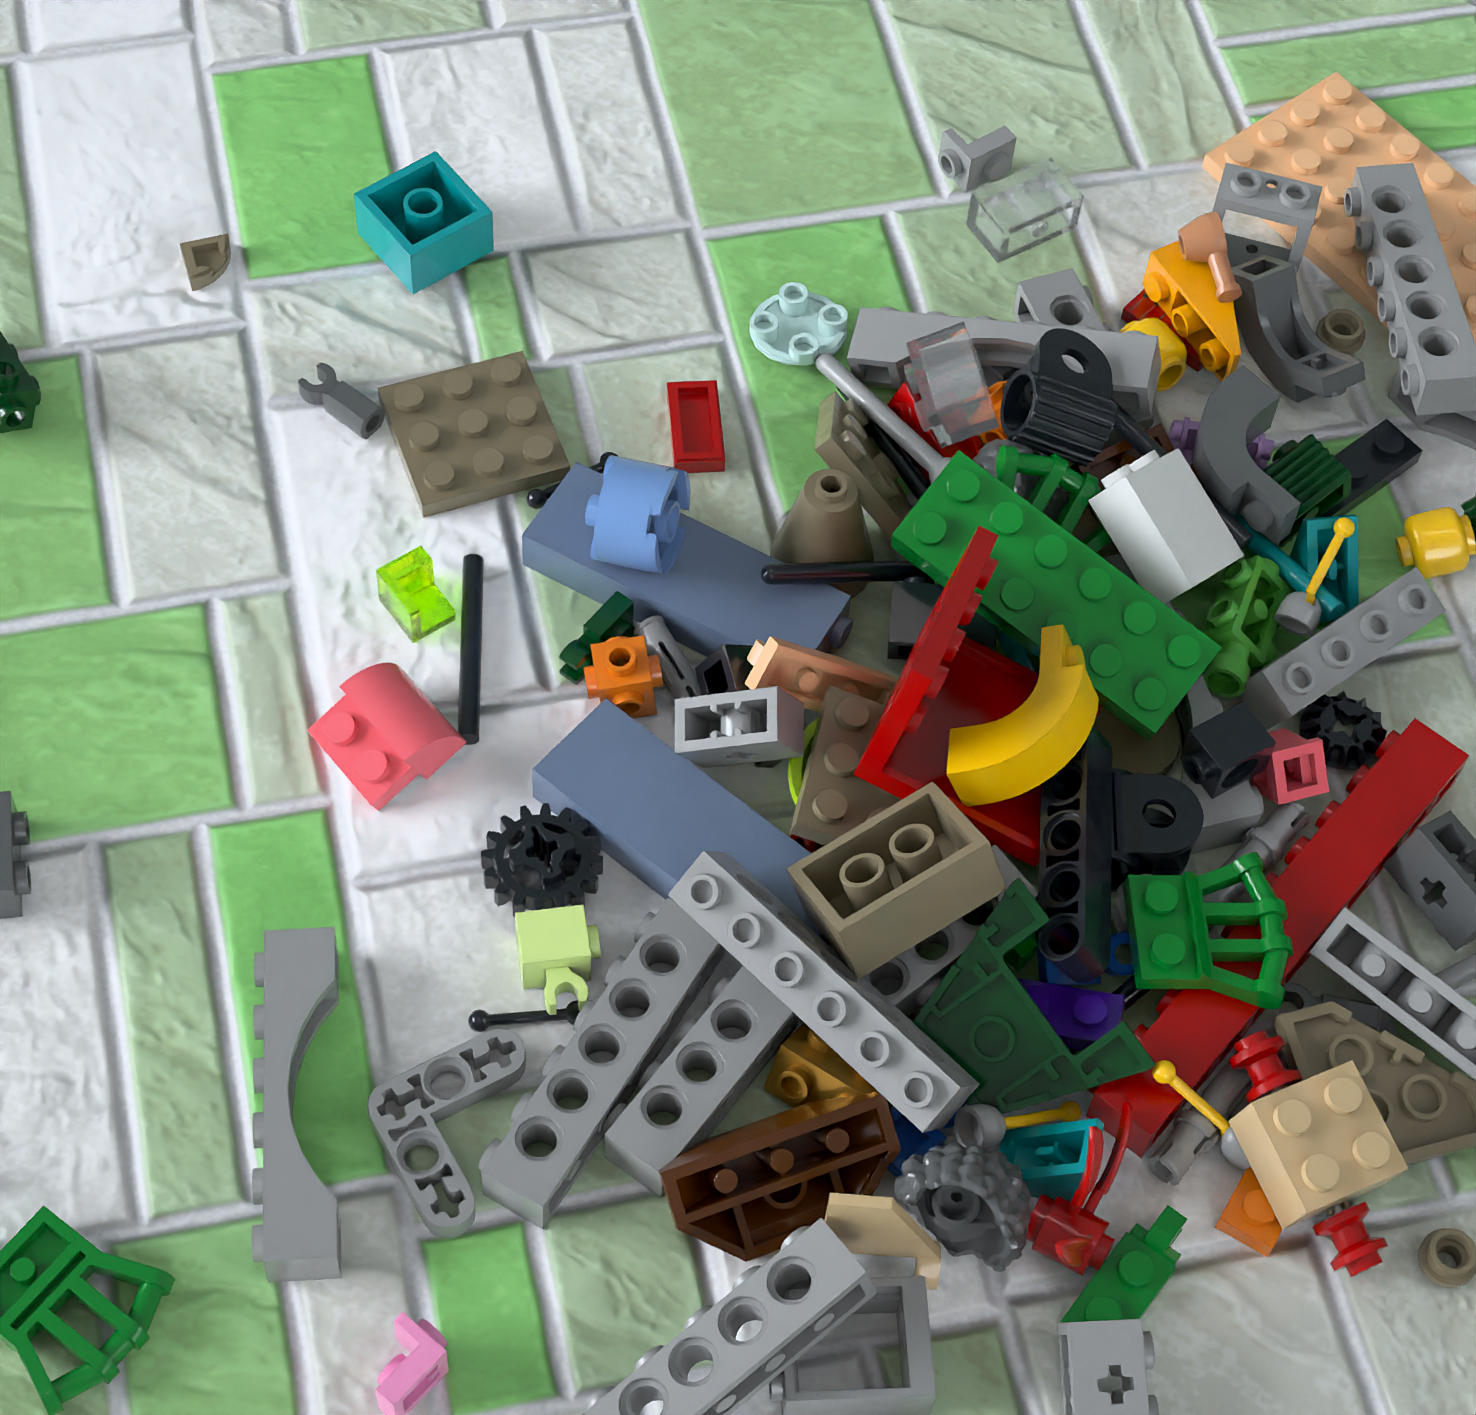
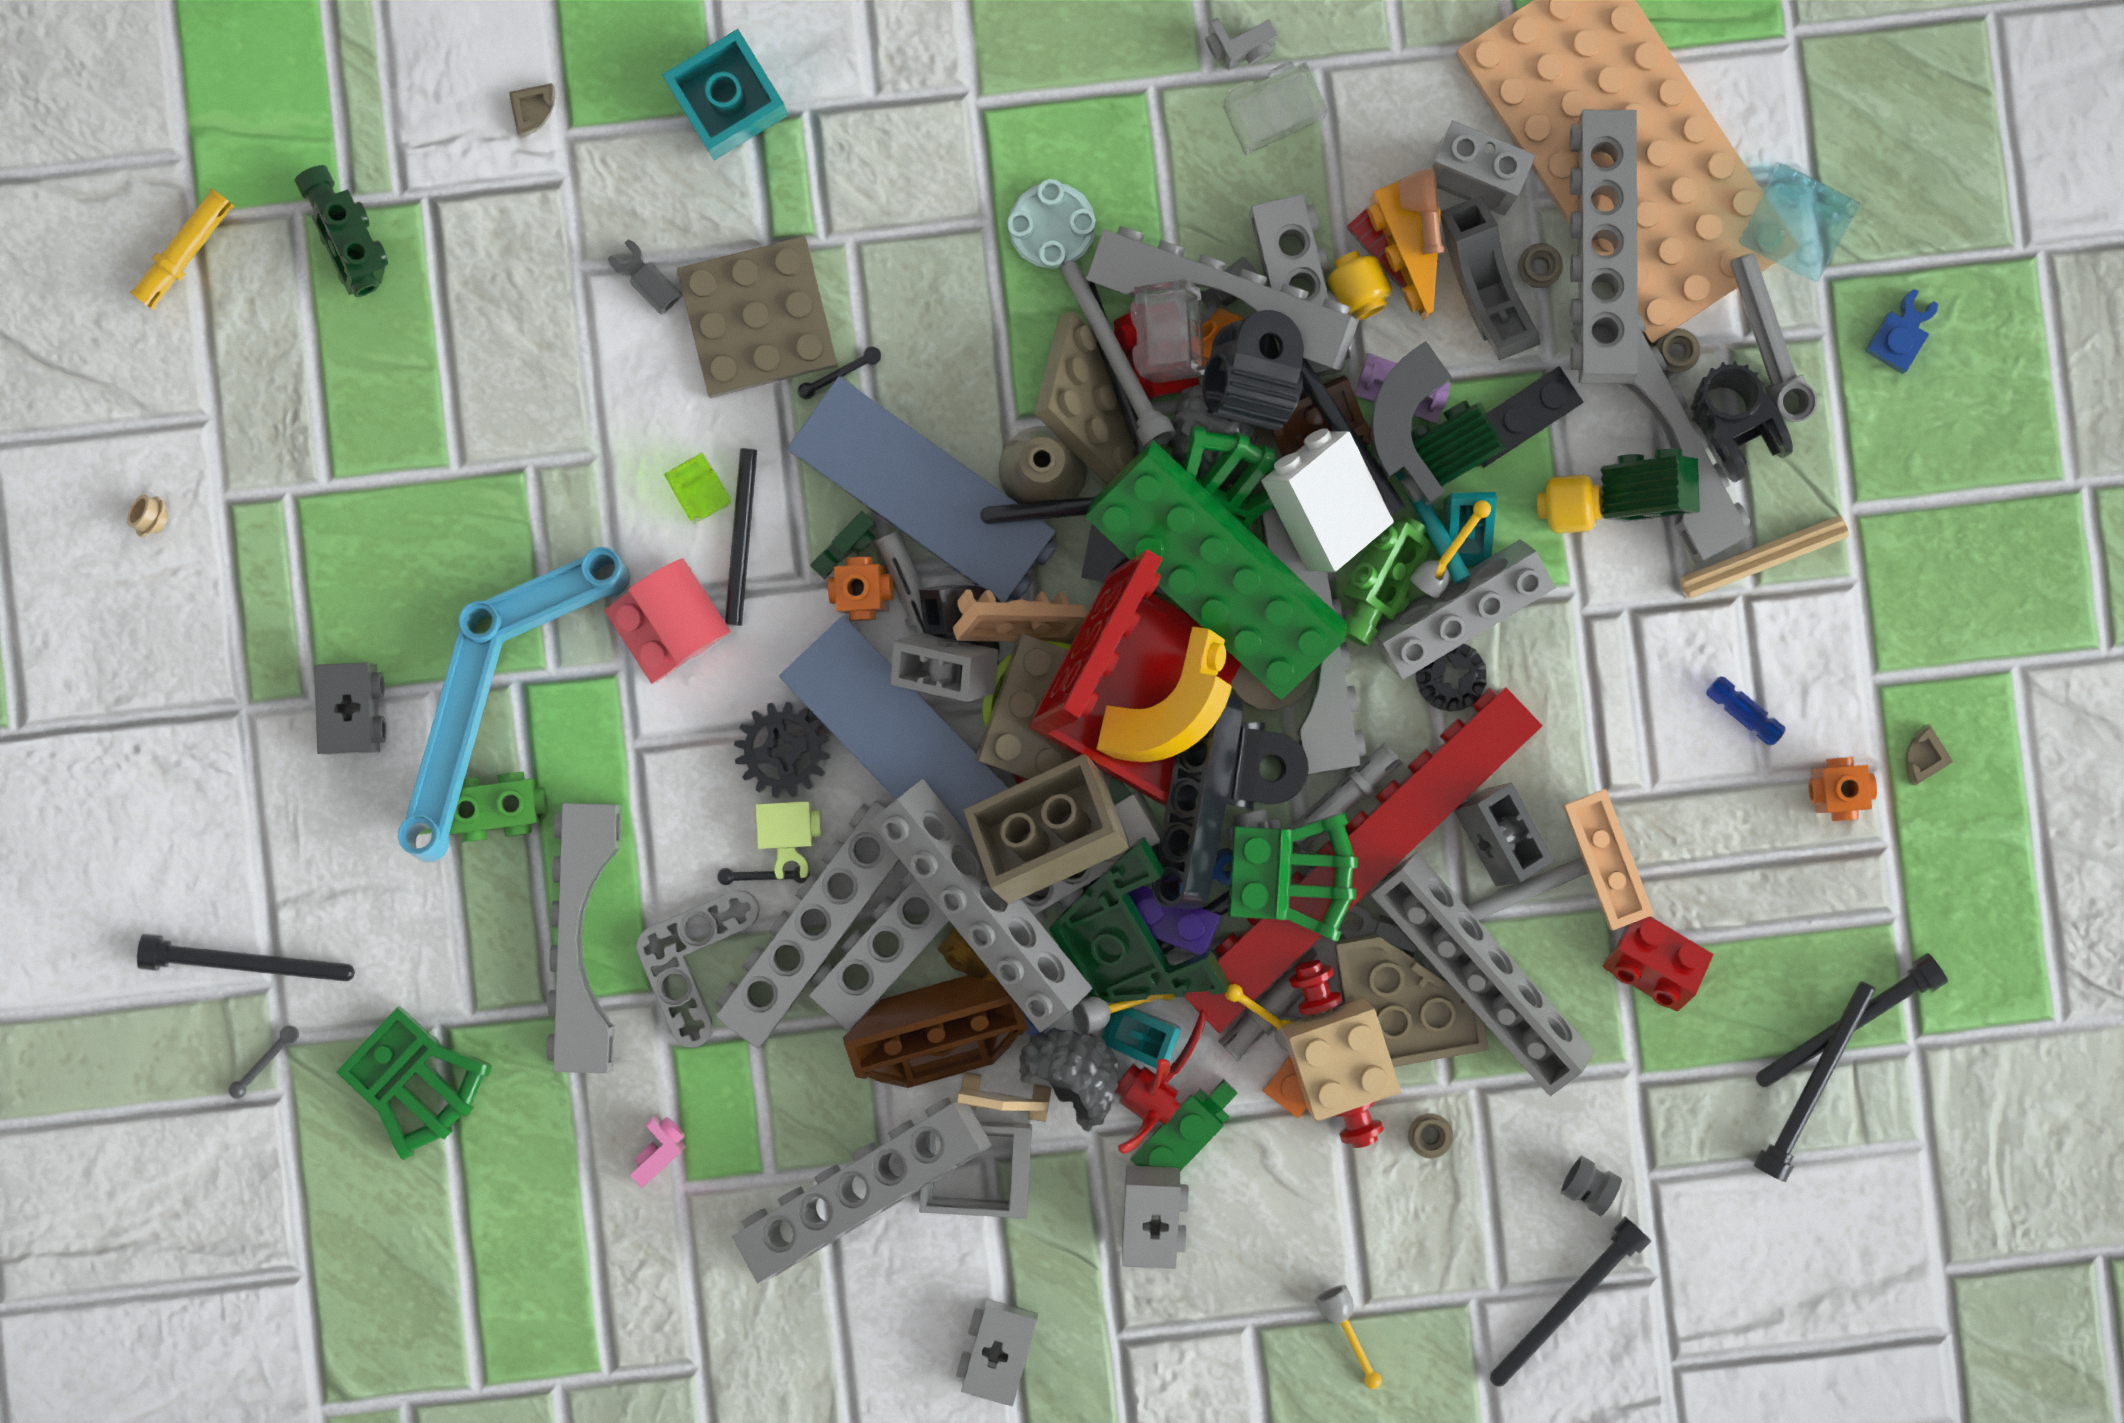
camera: 15 degrees right, 30 degrees up
medium blue brick [585,455,690,574] -> none
red tile [666,380,726,473] -> none
black brick [1180,702,1276,799] -> none
coral brick [1250,728,1329,805] -> none
none -> medium azure piece [398,547,630,862]
none -> bright green brick [409,772,548,843]

